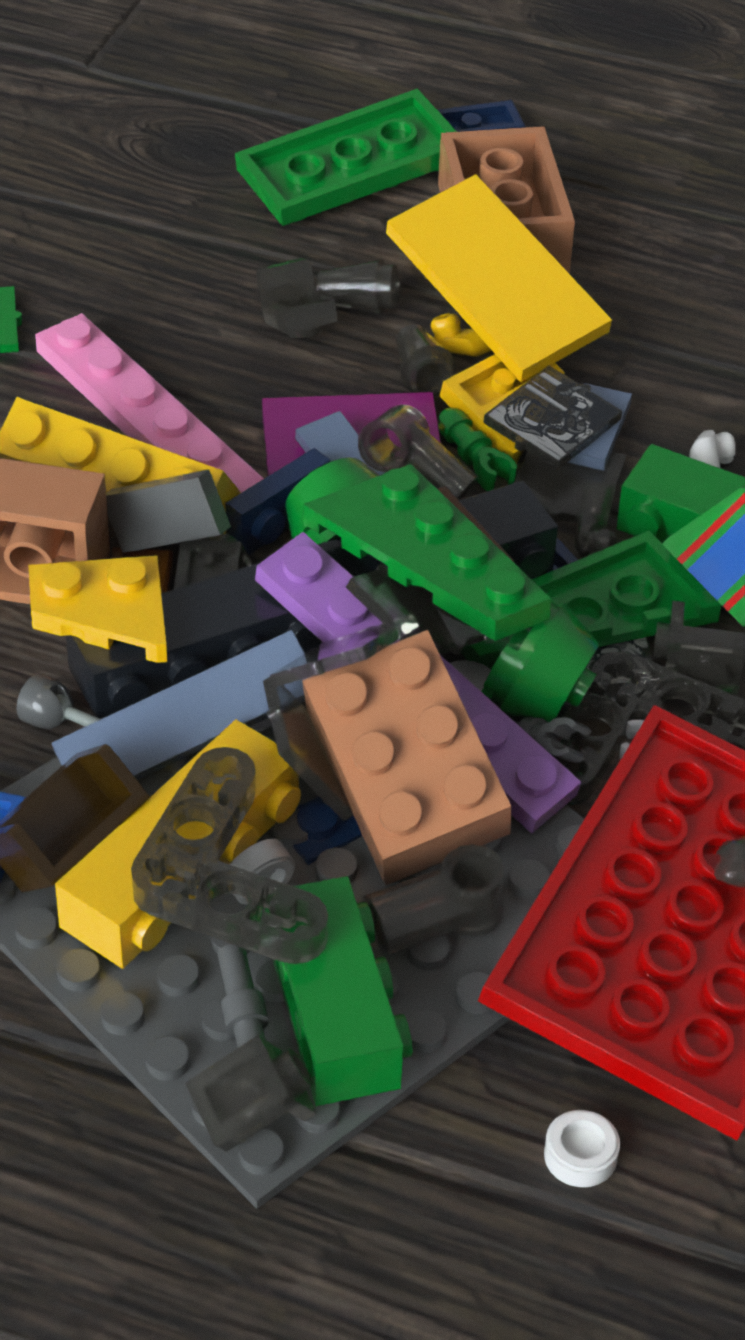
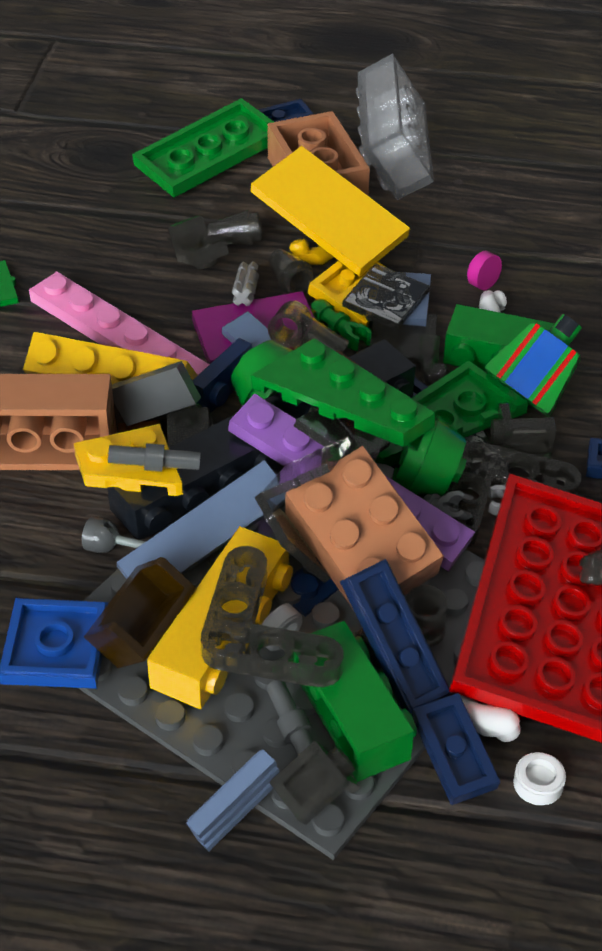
camera: 10 degrees left, 0 degrees up
none -> dark grey bar [108,443,200,472]
none -> sand blue tile [186,749,283,852]
none -> light grey axle [231,261,259,306]
none -> dark blue tile [340,559,450,713]
none -> clear brick [356,54,434,200]
none -> dark blue plate [412,693,500,805]
none -> white arm [460,695,521,742]
none -> dark pink tile [467,251,502,290]

